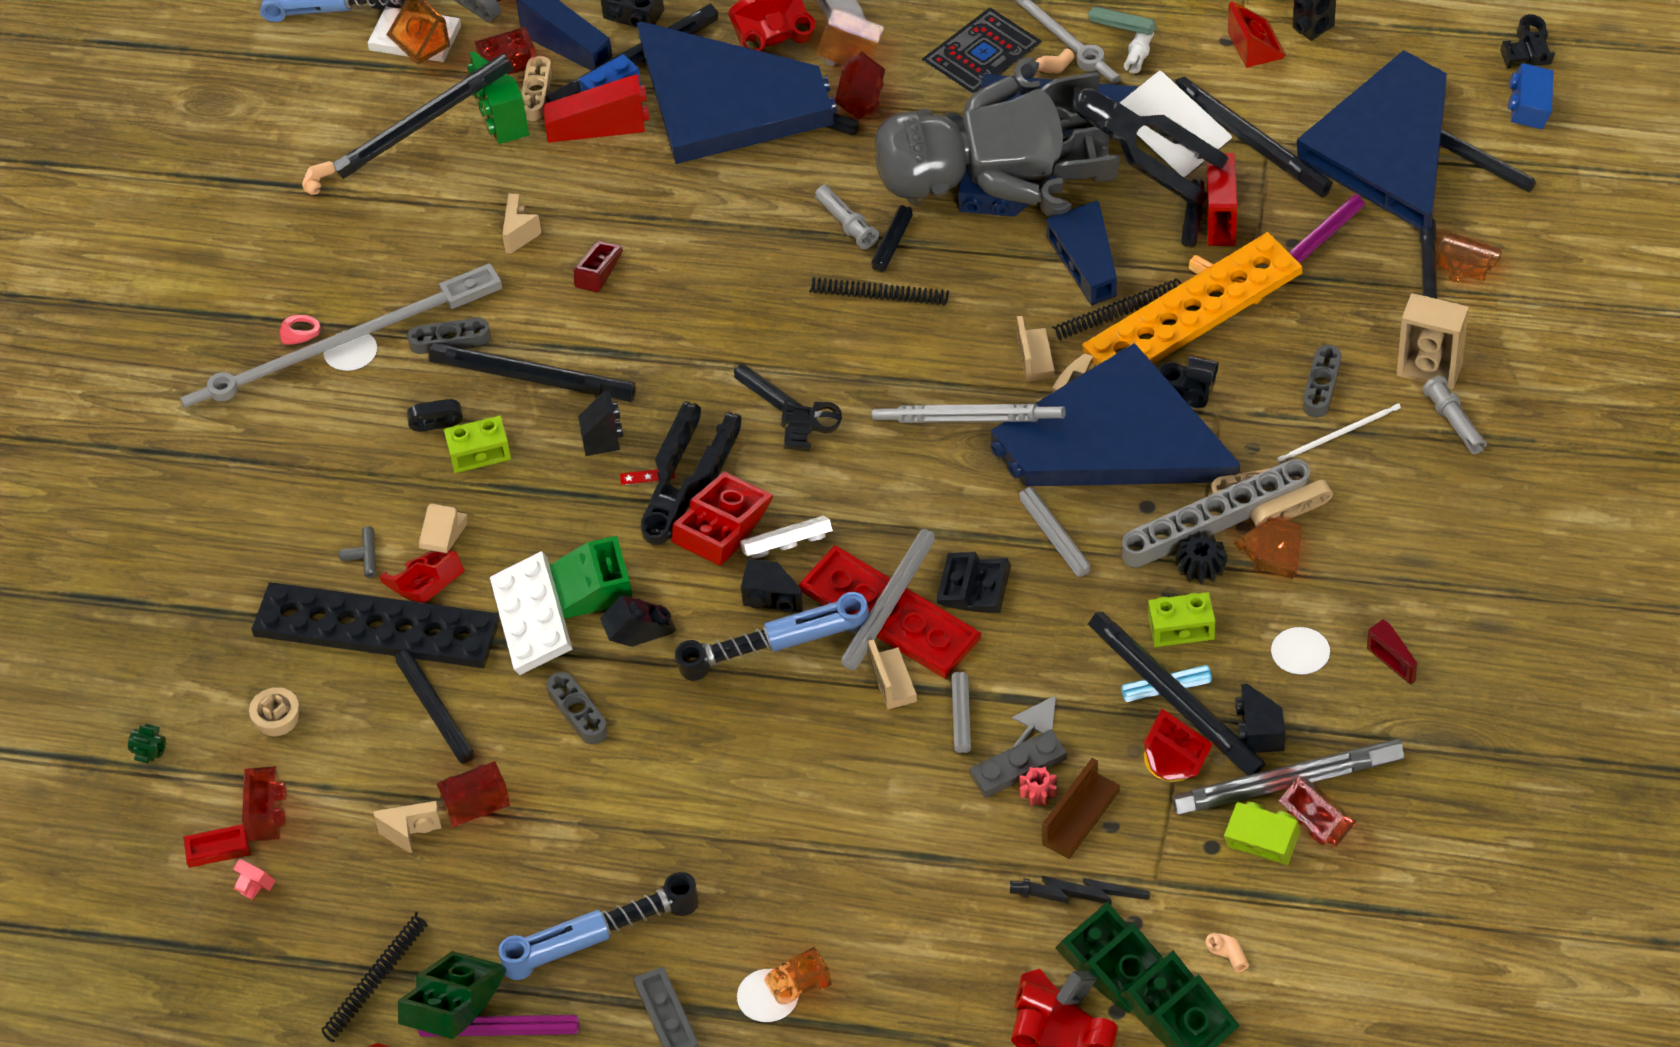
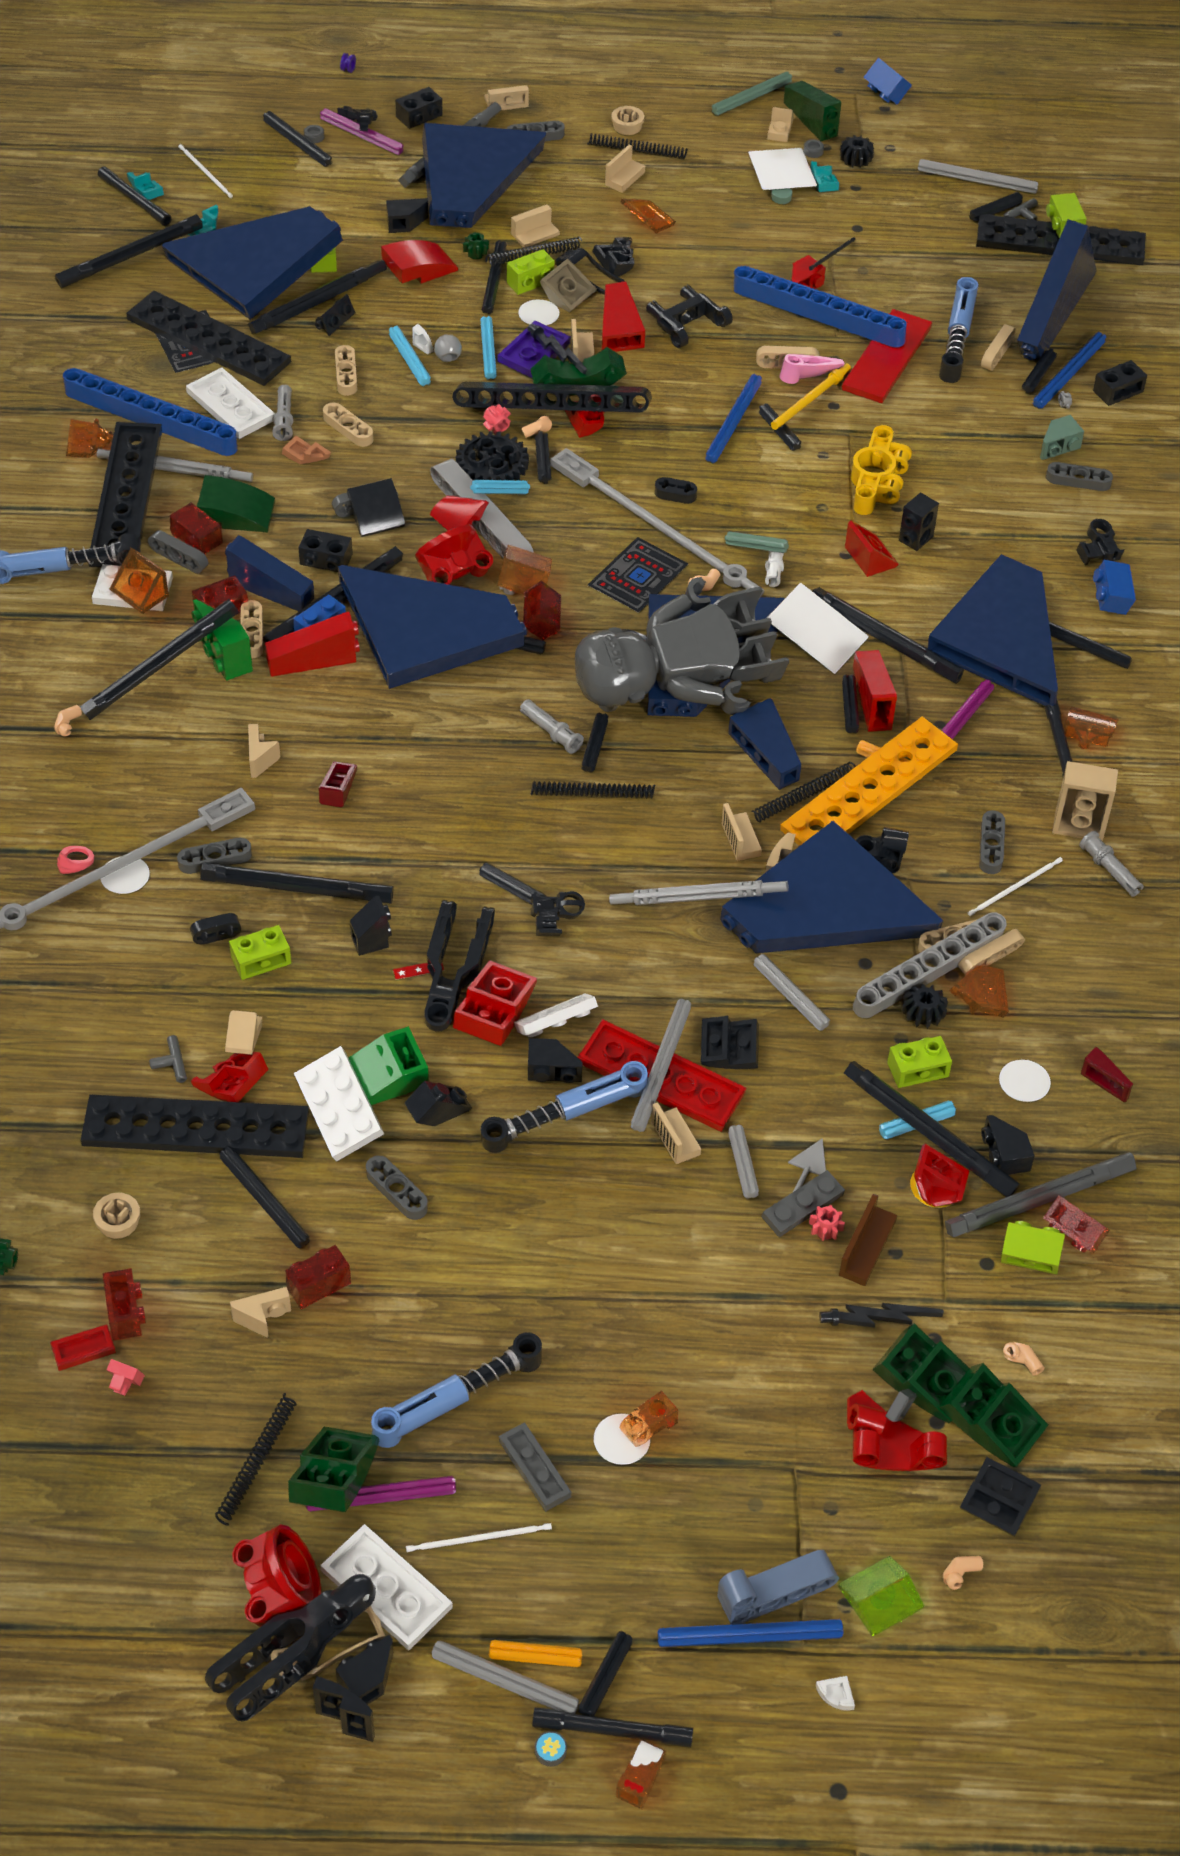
camera: 15 degrees left, 0 degrees up
black piece [1073,88,1229,207] -> none

